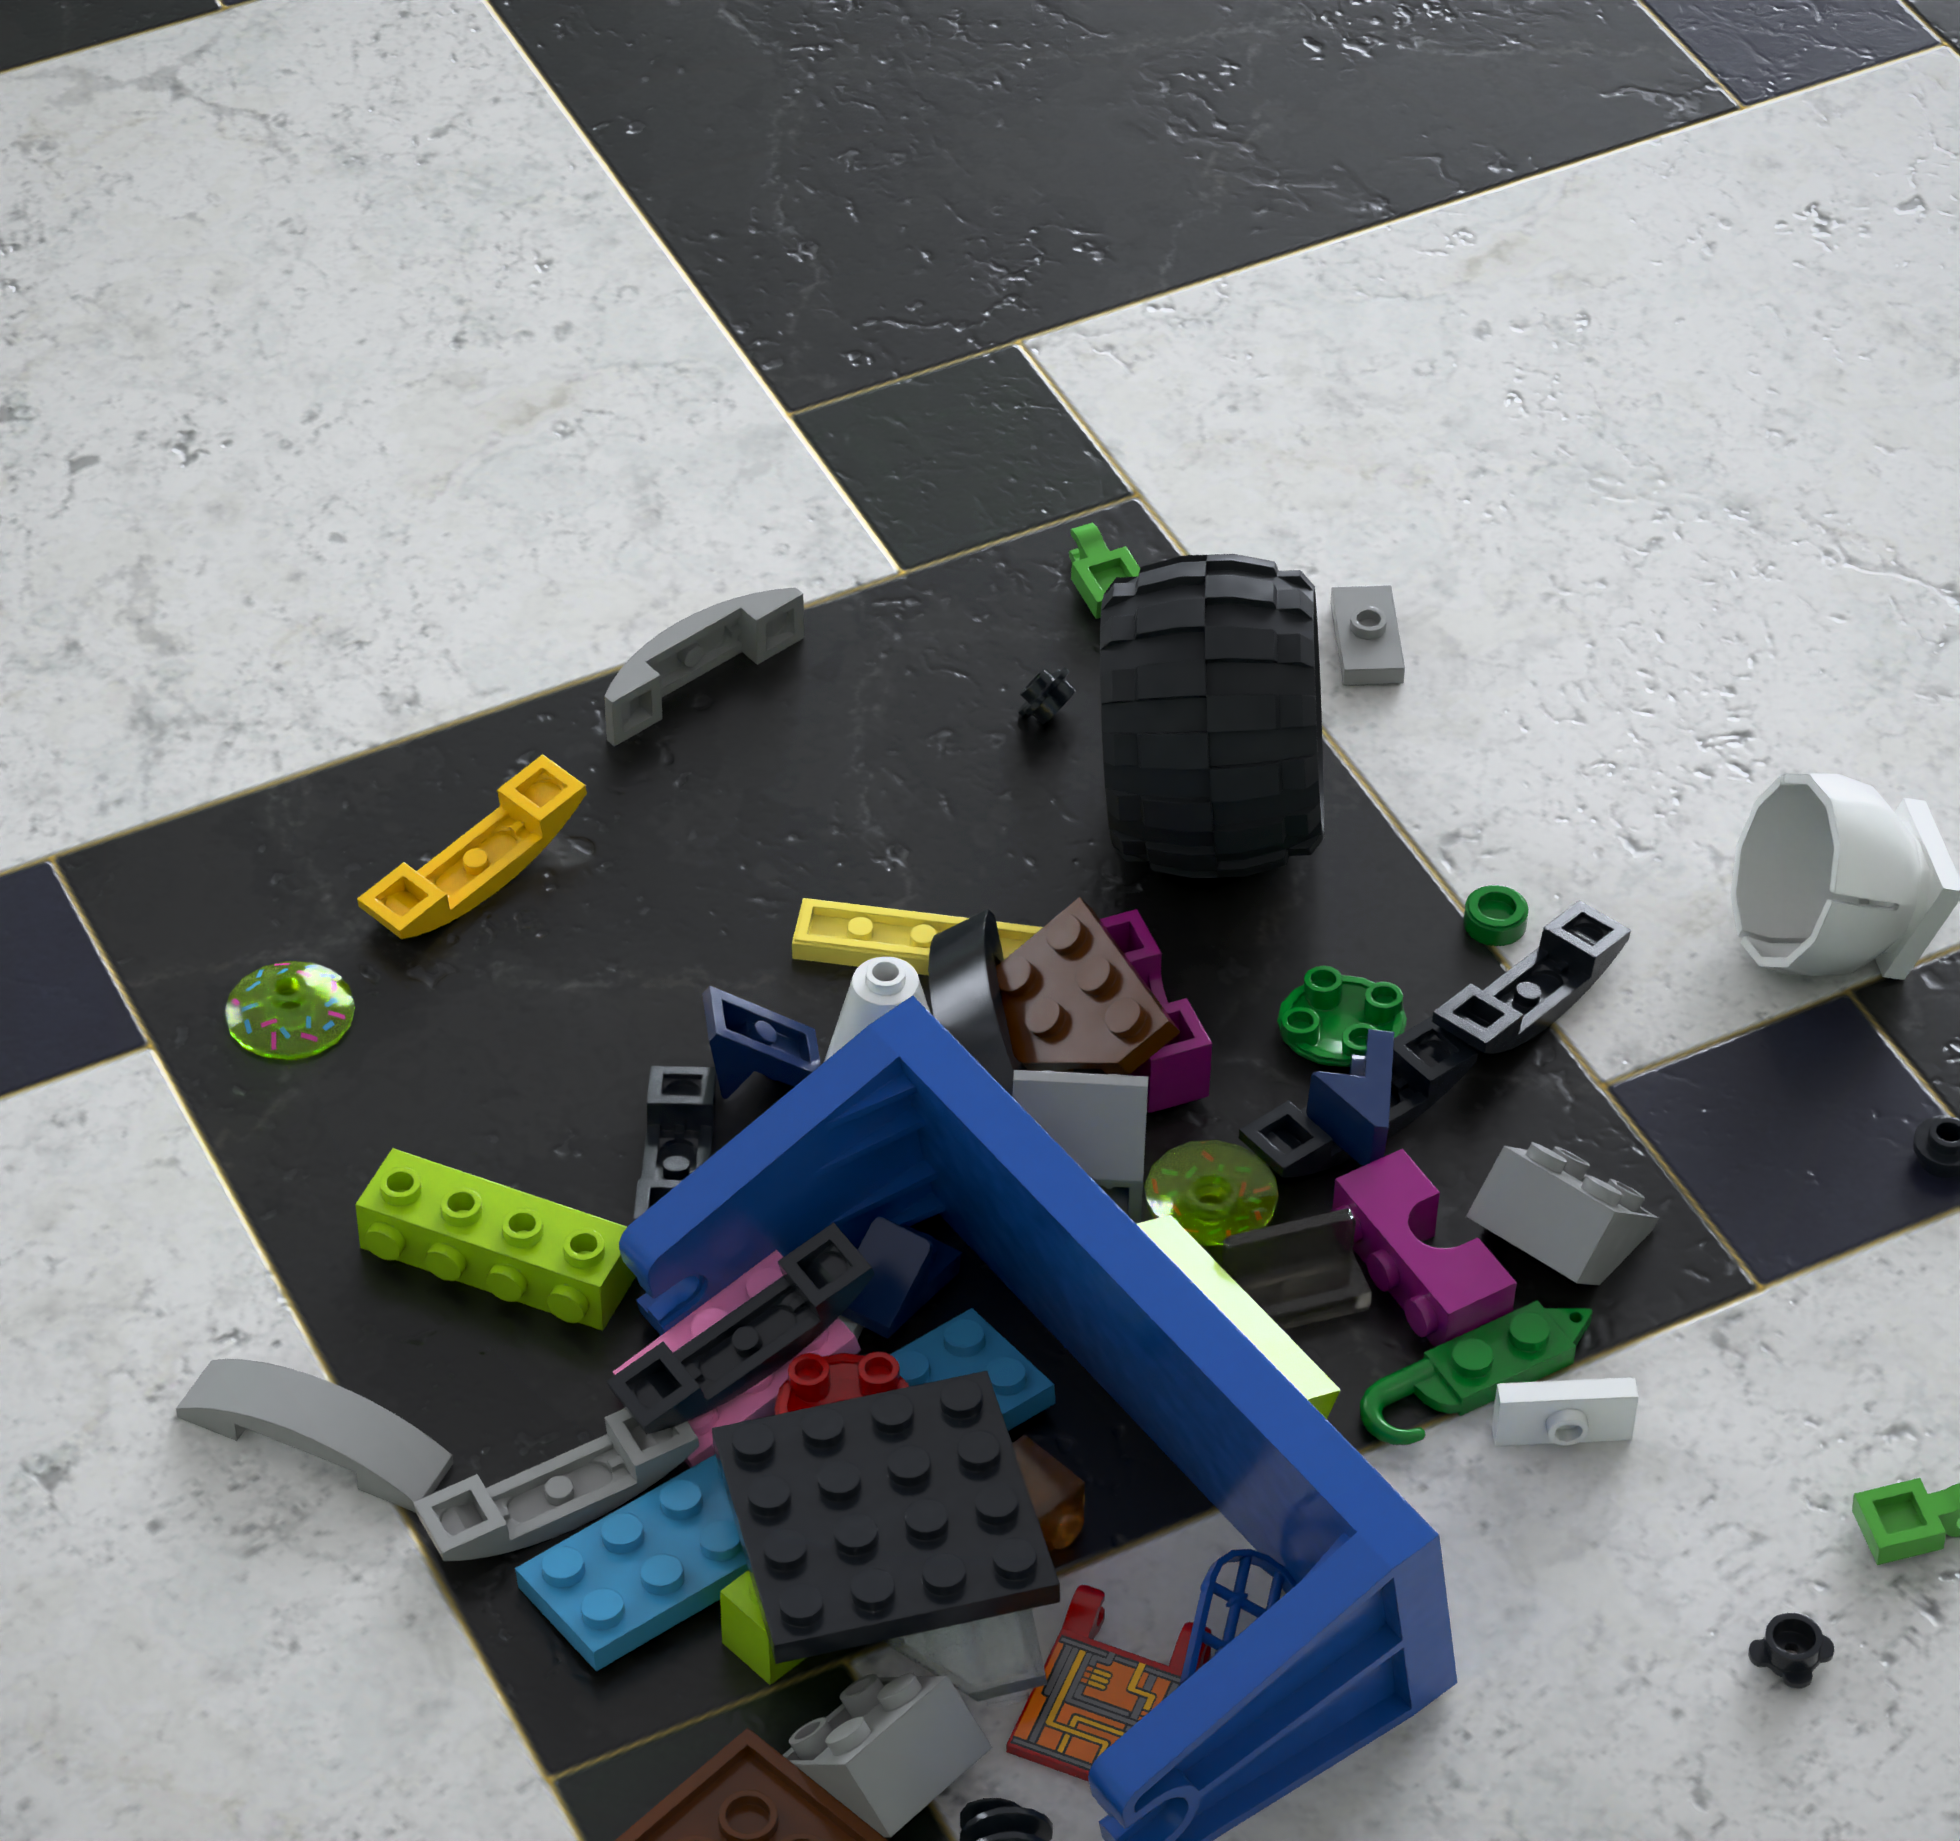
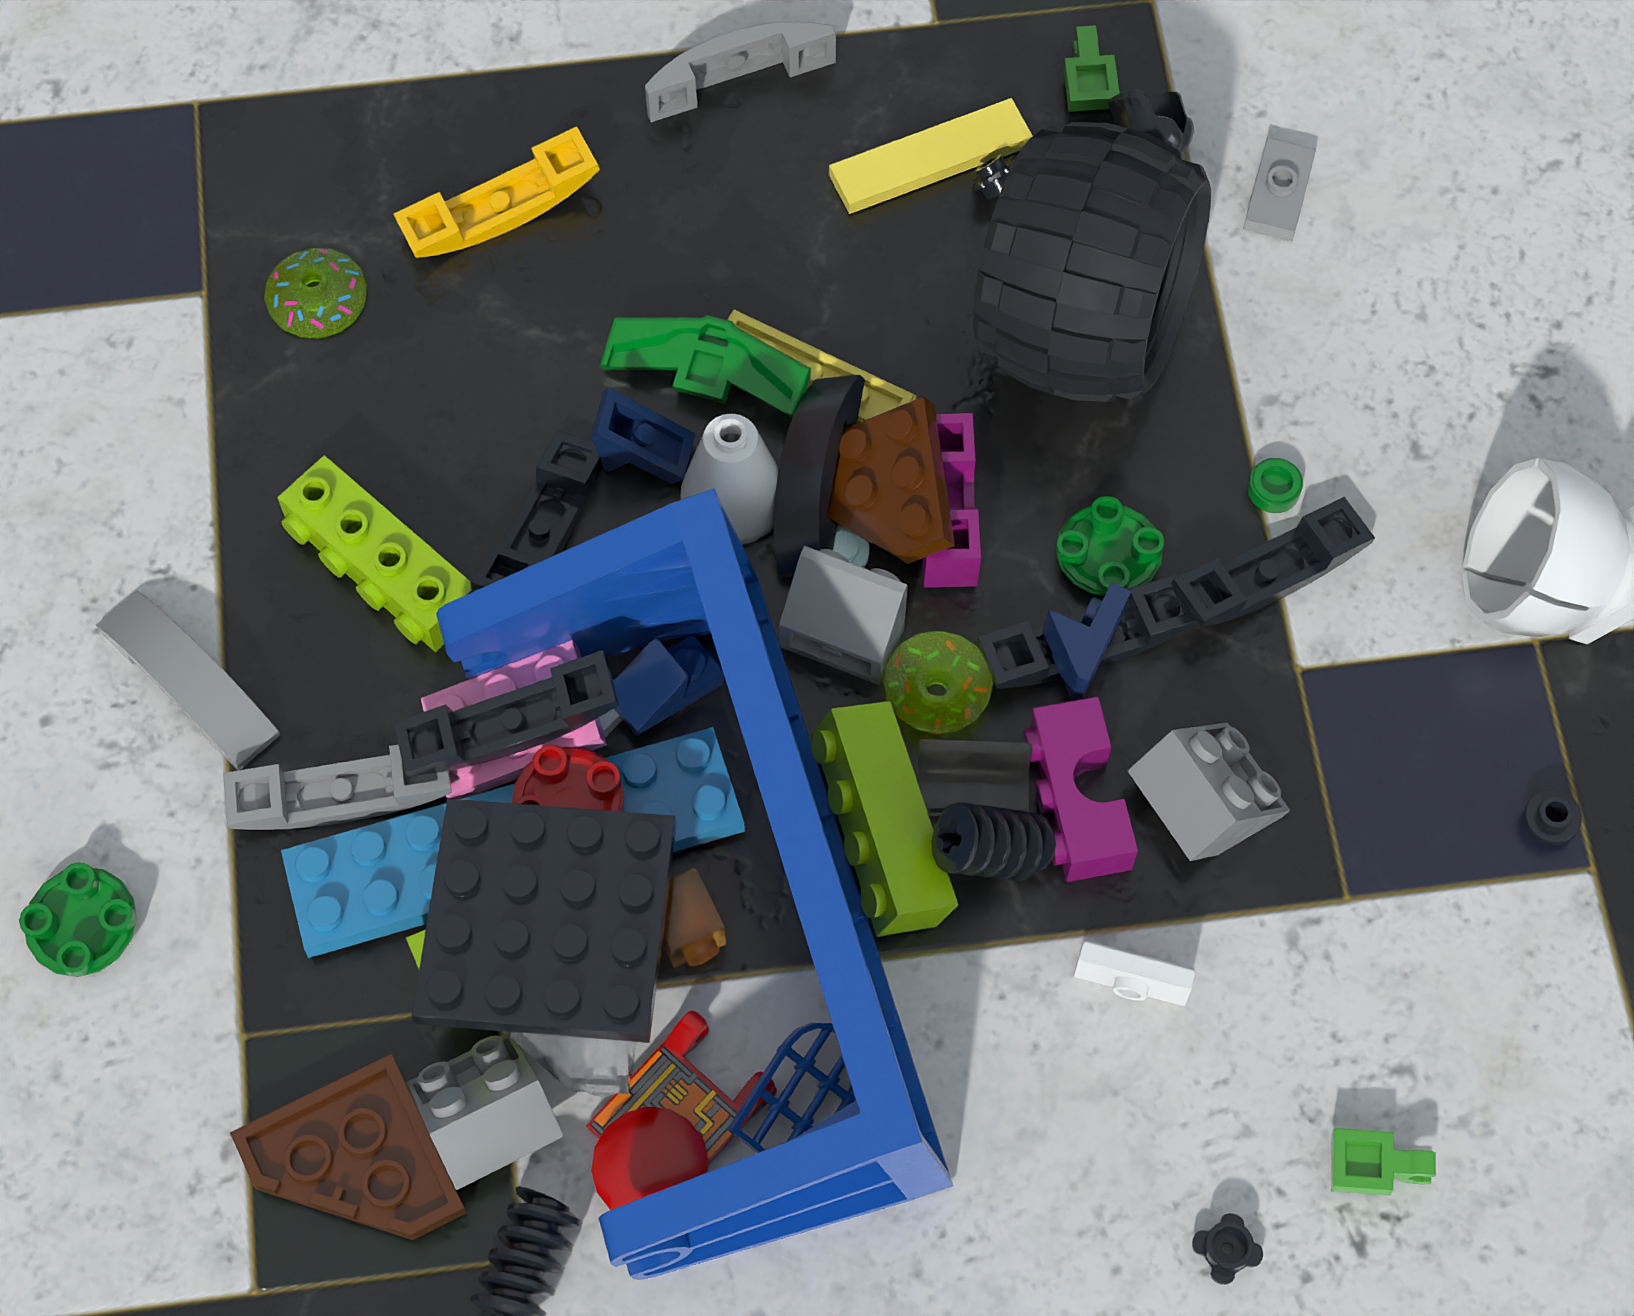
camera: 20 degrees right, 20 degrees up
green plate [1359,1300,1593,1445] -> none
none -> green dish [19,862,137,977]
none -> red dish [591,1106,709,1210]
none -> green plate [599,315,811,418]
none -> light yellow tile [829,98,1033,214]
none -> black piece [931,802,1056,882]

